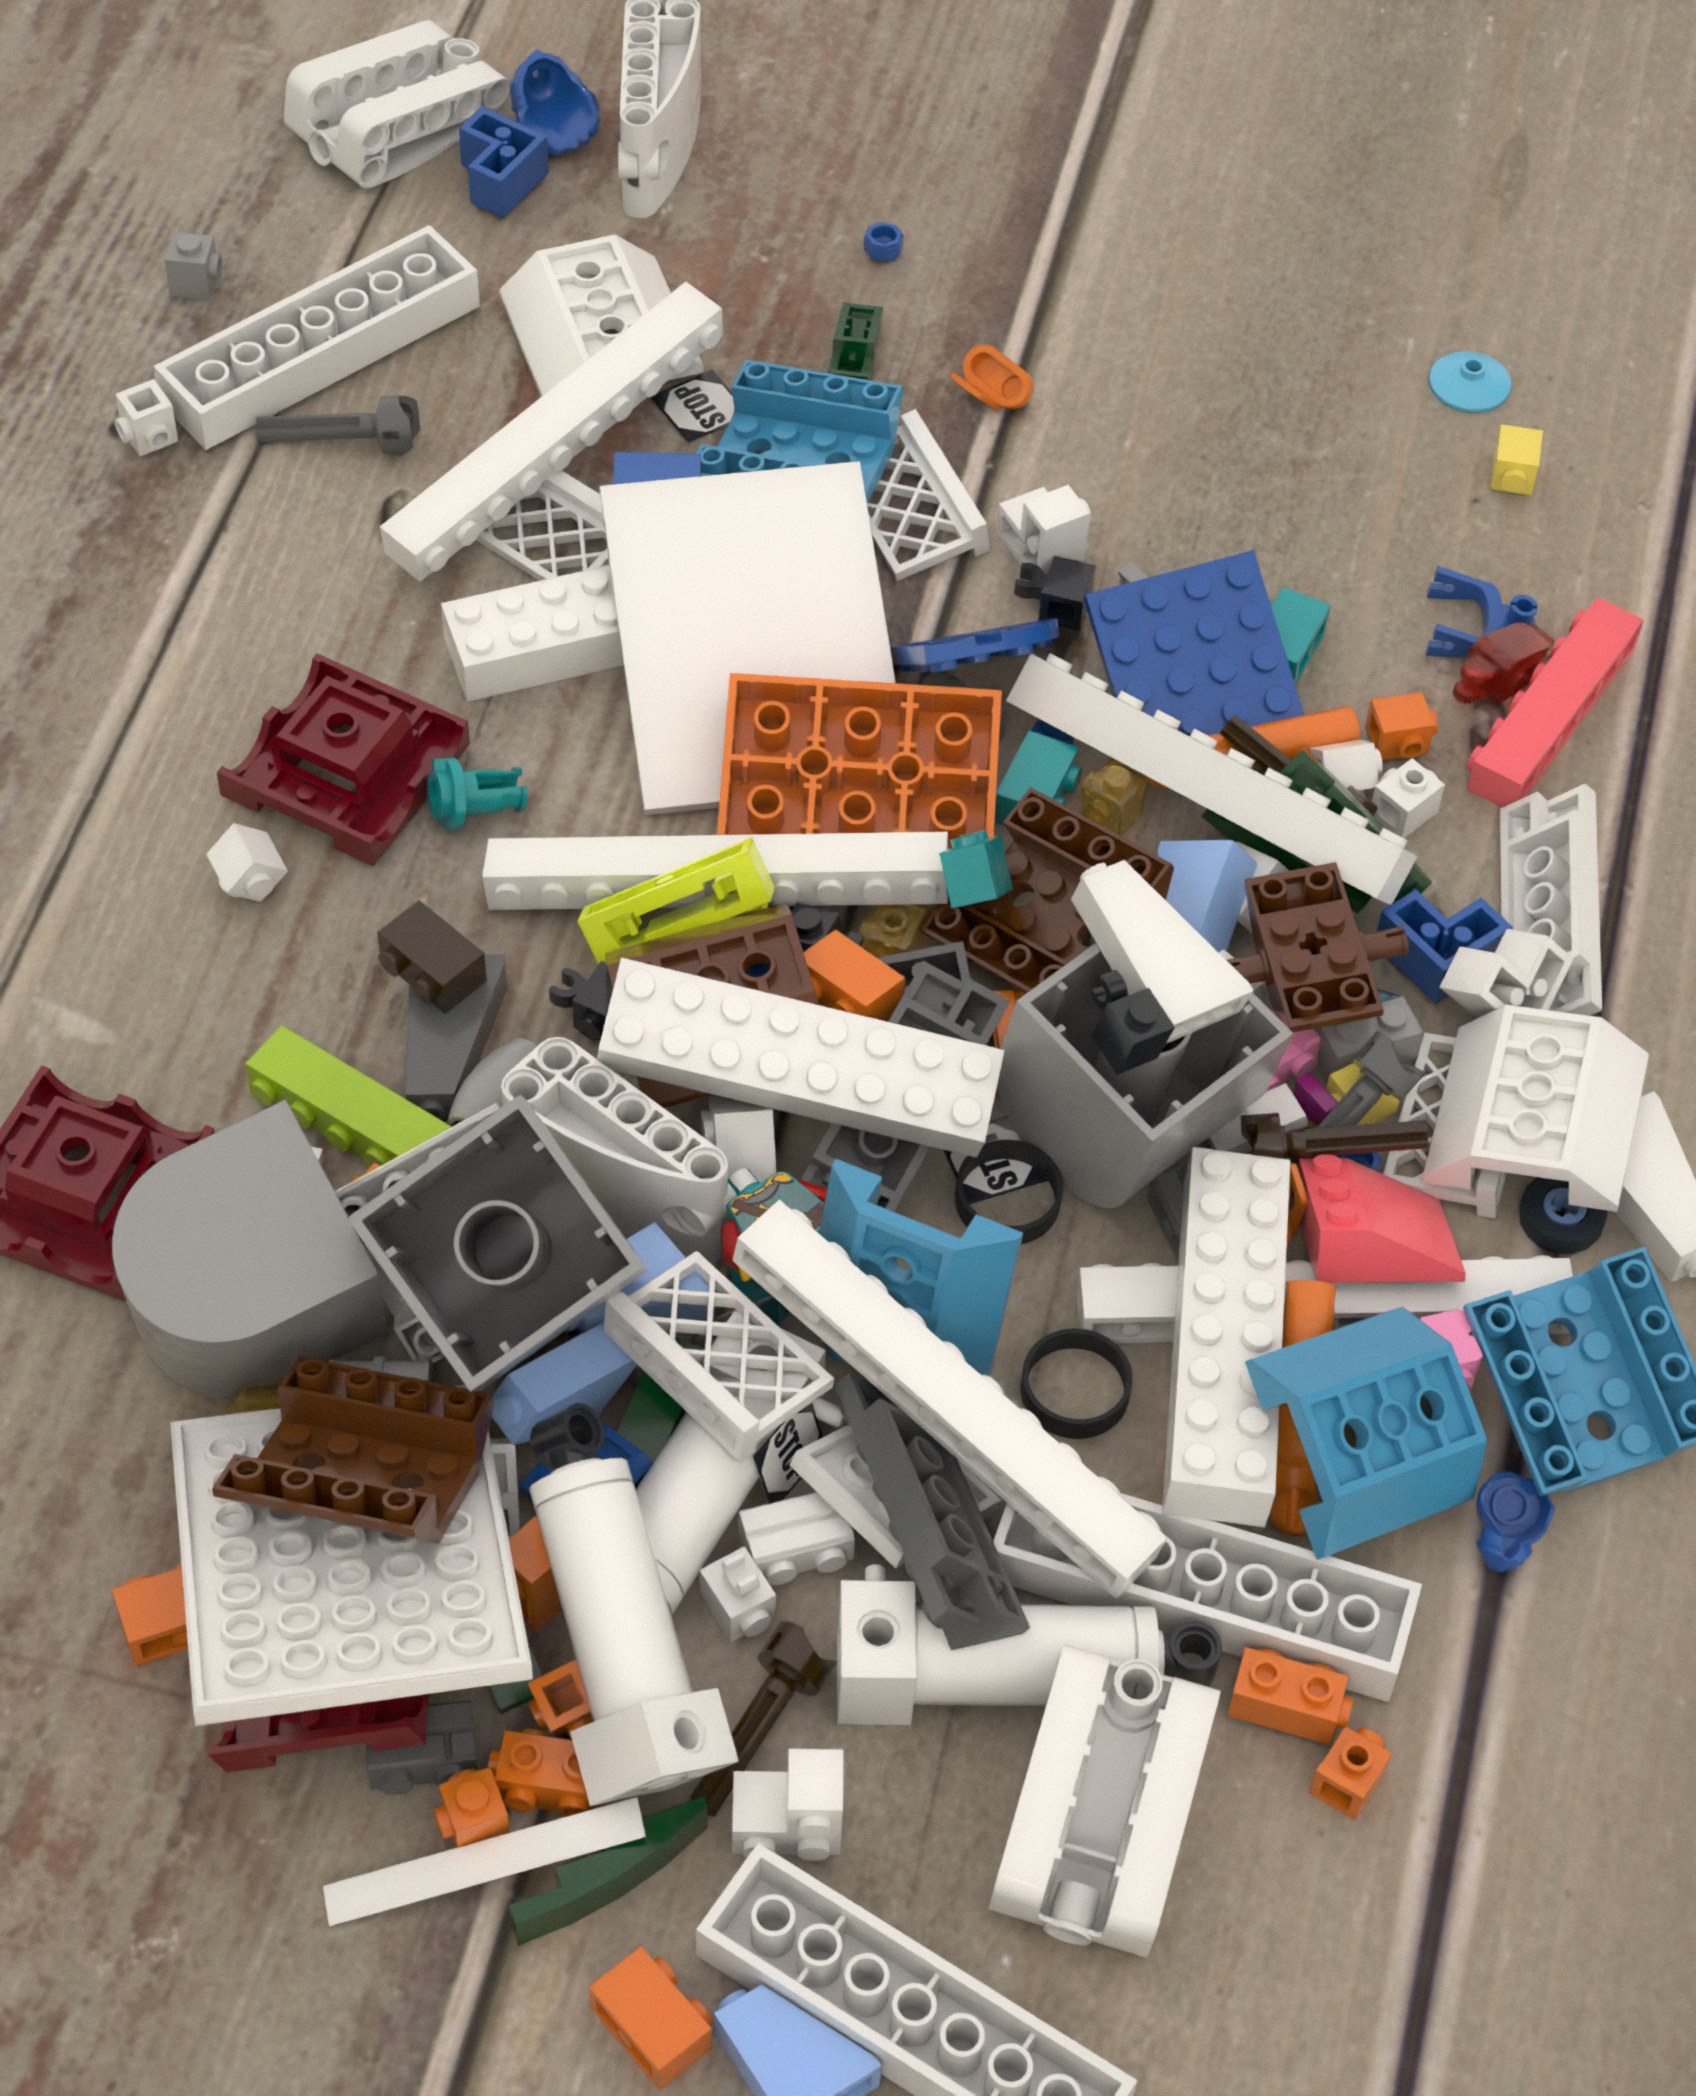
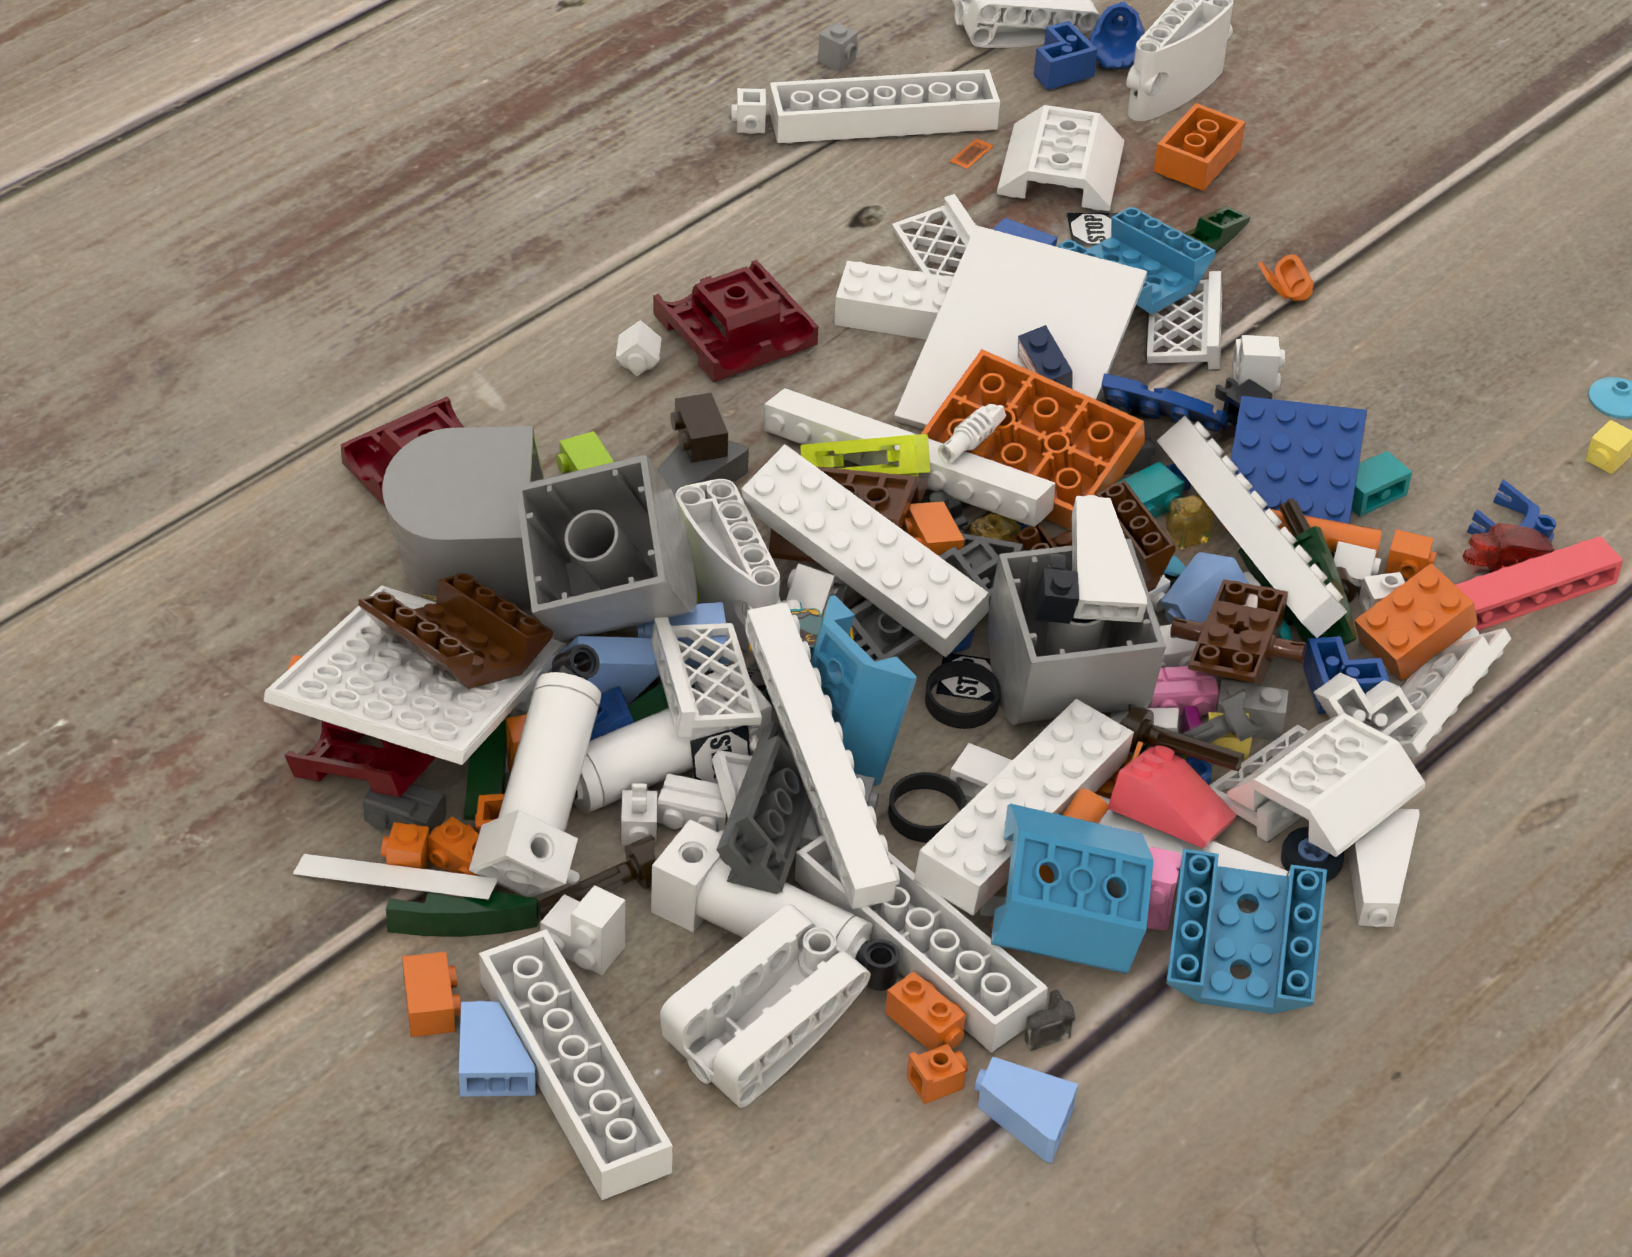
camera: 30 degrees right, 10 degrees down
dark grey piece [256,395,420,454] -> none
white brick [380,282,723,582] -> none
teal piece [427,757,528,831] -> none
blue tile [863,222,904,262] -> none
teal brick [939,830,1013,908] -> none
blue hair [1476,1471,1555,1573] -> none
none -> white hinge [938,404,1006,463]
none -> sticker [950,138,994,169]
none -> light blue slope [974,1057,1078,1163]
none -> dark blue brick [1018,325,1073,389]
none -> clear smoke bracket [1024,990,1075,1051]
none -> orange brick [1153,103,1246,191]
none -> orange brick [1354,563,1478,681]

